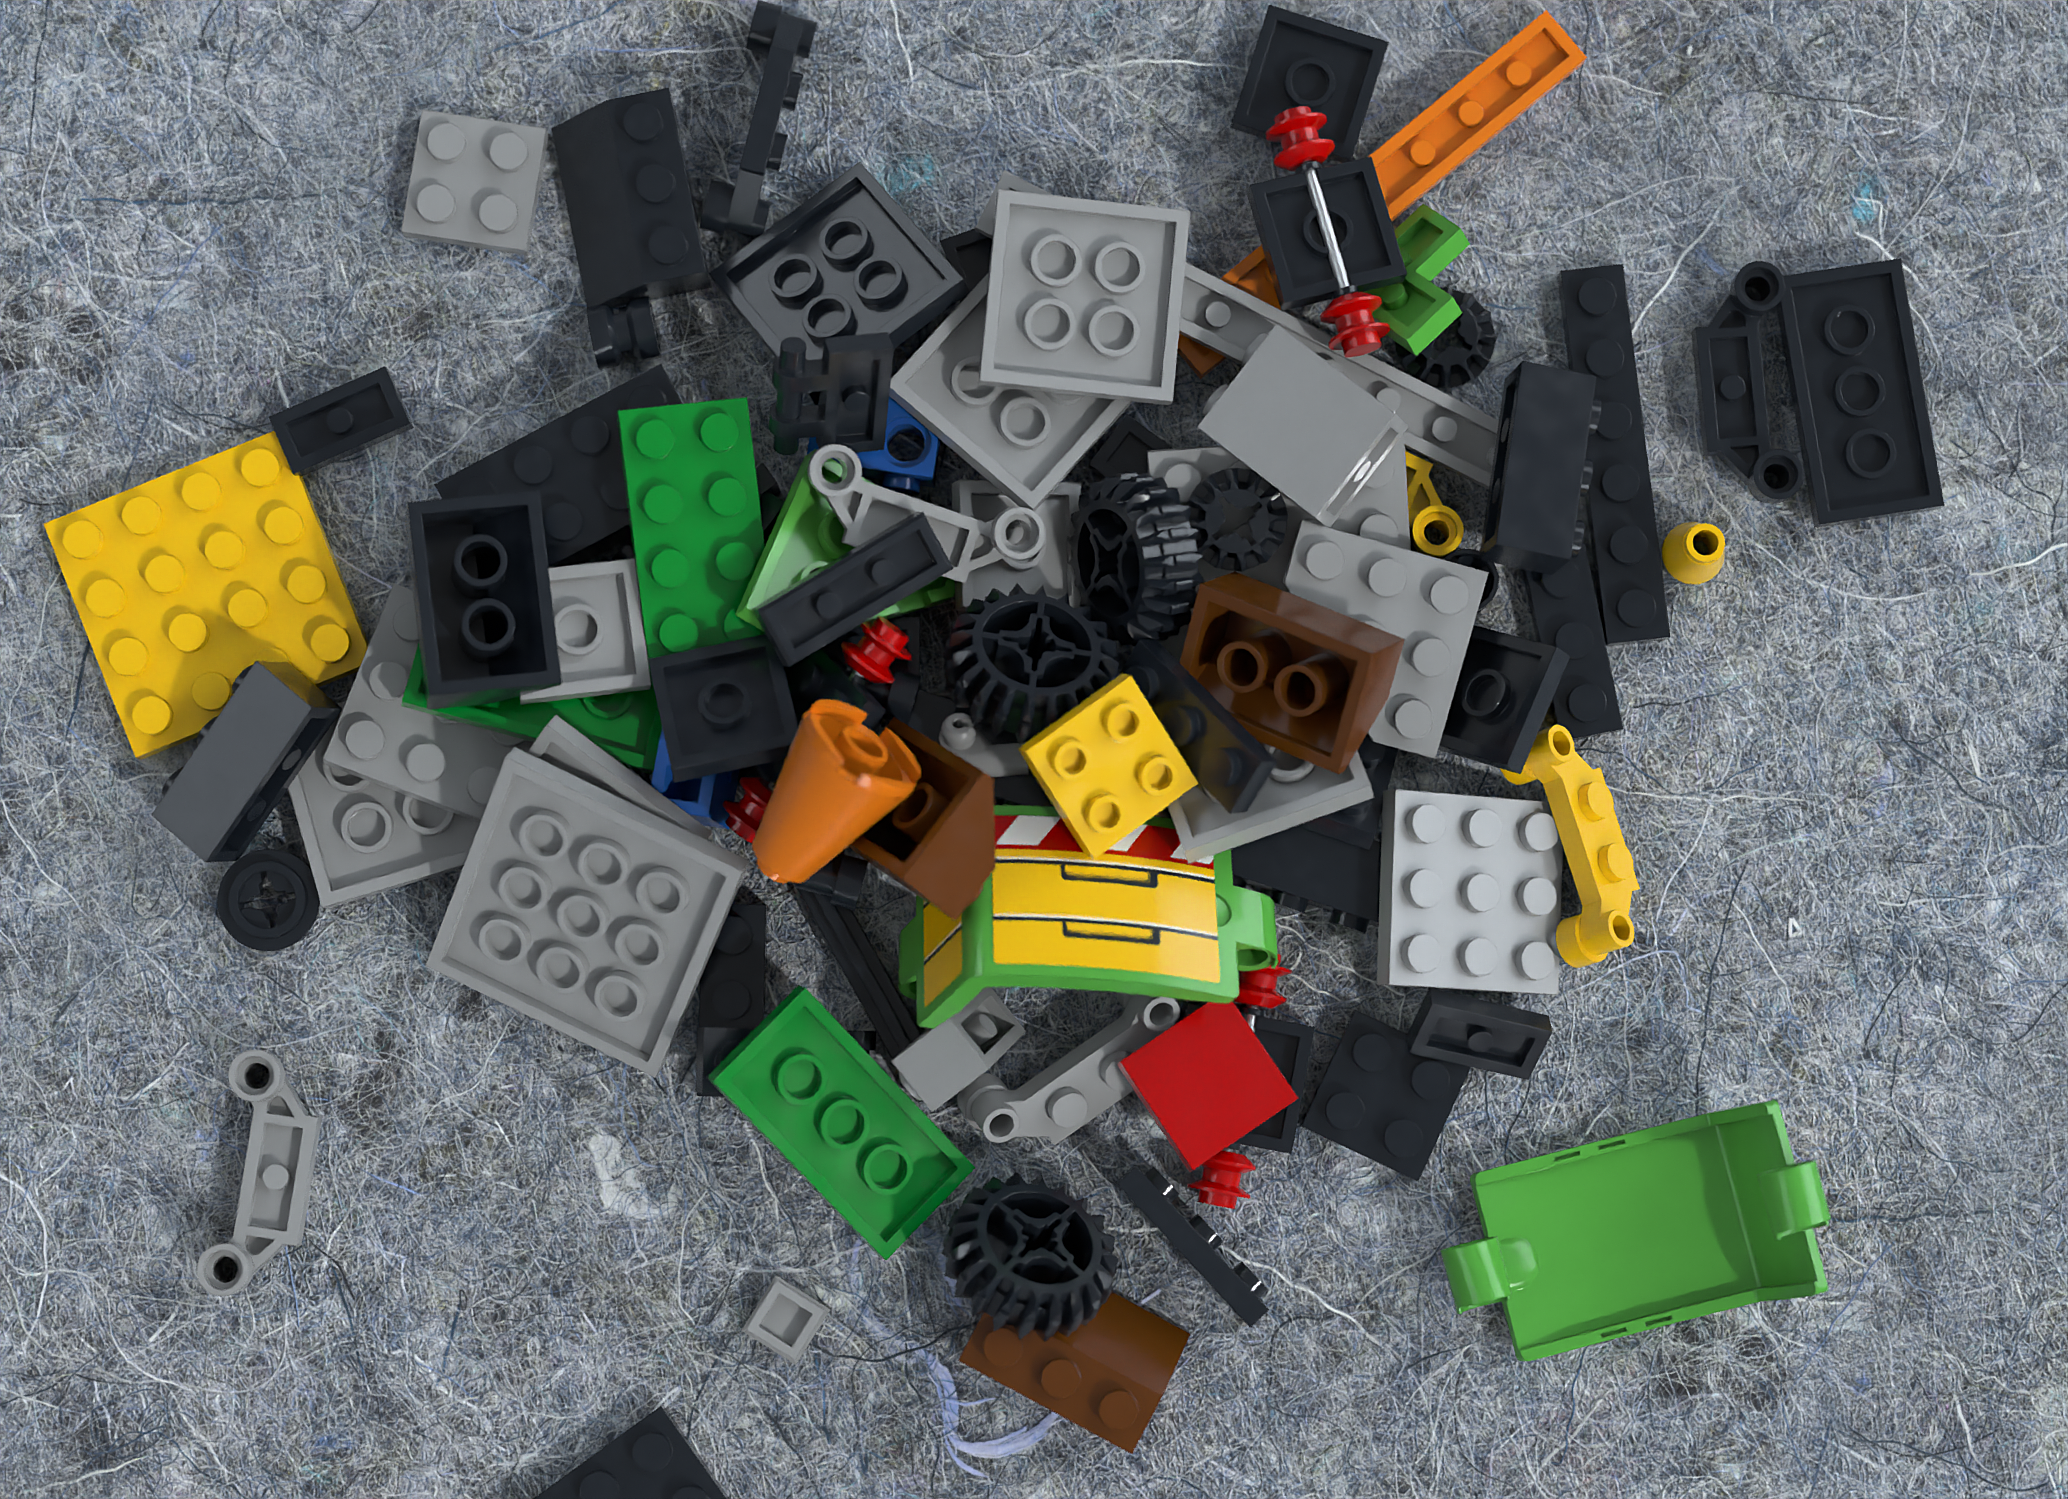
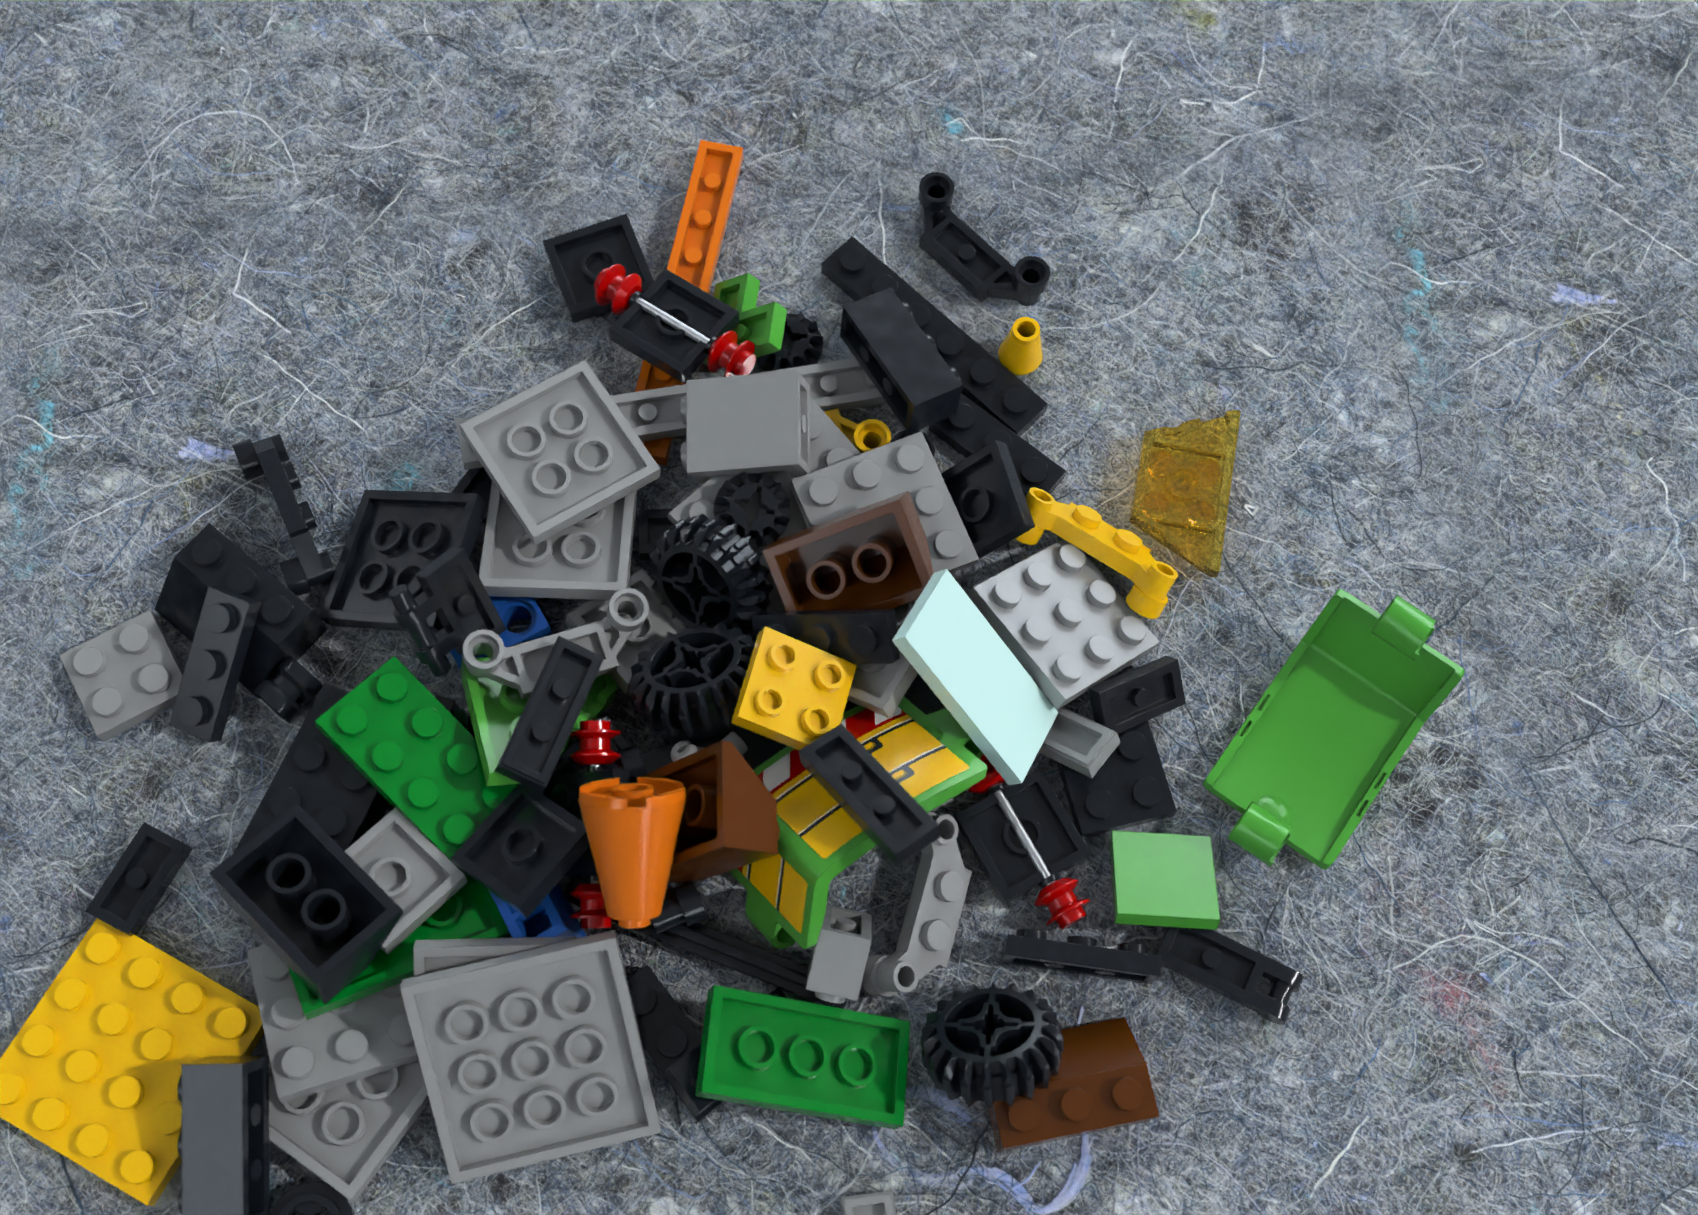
camera: 40 degrees left, 15 degrees down
red tile [1117,1001,1298,1172] -> none
black plate [1776,258,1945,528] -> none
none -> black plate [169,586,261,743]
none -> black plate [799,724,940,866]
none -> light aqua tile [892,569,1059,785]
none -> light grey tile [1039,701,1121,778]
none -> bright green tile [1109,830,1220,930]
none -> clear yellow wing [1129,409,1241,578]
none -> black plate [1155,927,1304,1025]

